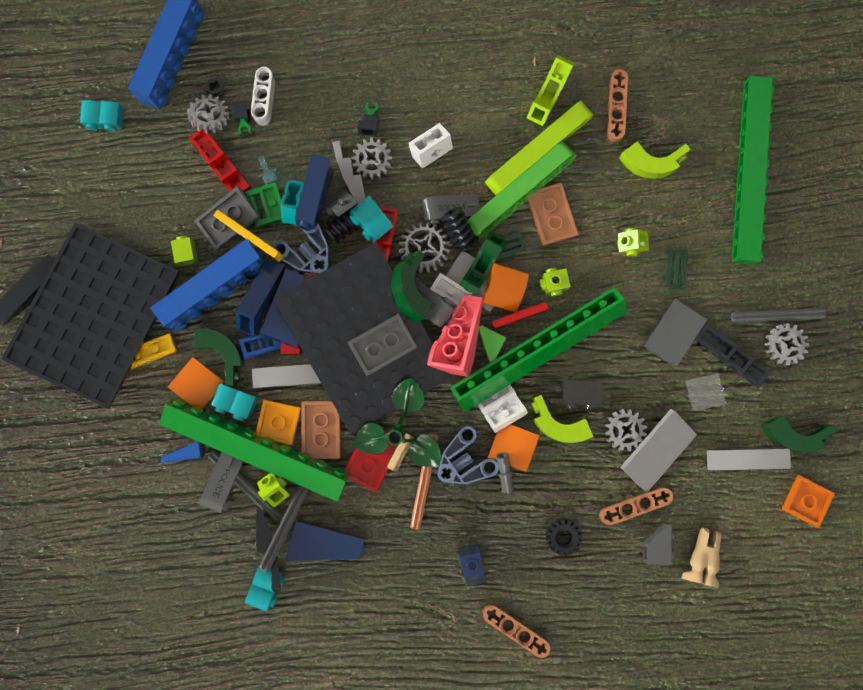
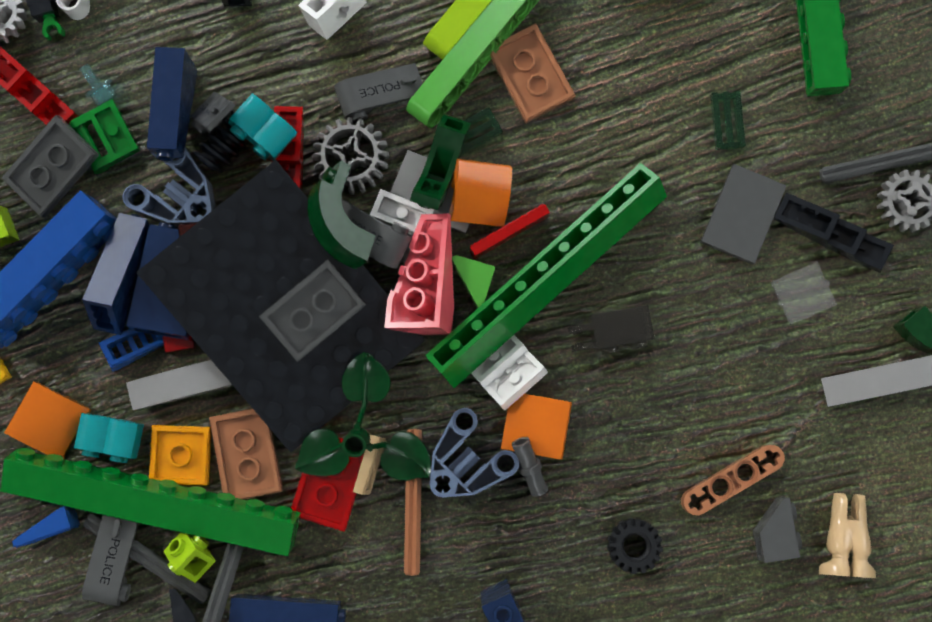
camera: 10 degrees left, 0 degrees up
dark green arch [194,328,245,387] -> none
yellow tile [213,210,283,262] -> none
teal brick [281,180,304,225] -> none
light grey slope [332,141,366,205] -> none
light grey gear [351,138,392,180] -> none
black piece [441,207,477,250] -> none
lime arch [531,395,594,443] -> none
lime brick [540,268,571,297] -> none
light grey gear [604,409,647,451] -> none
lime brick [617,228,649,257] -> none
light grey tile [620,409,697,492] -> none

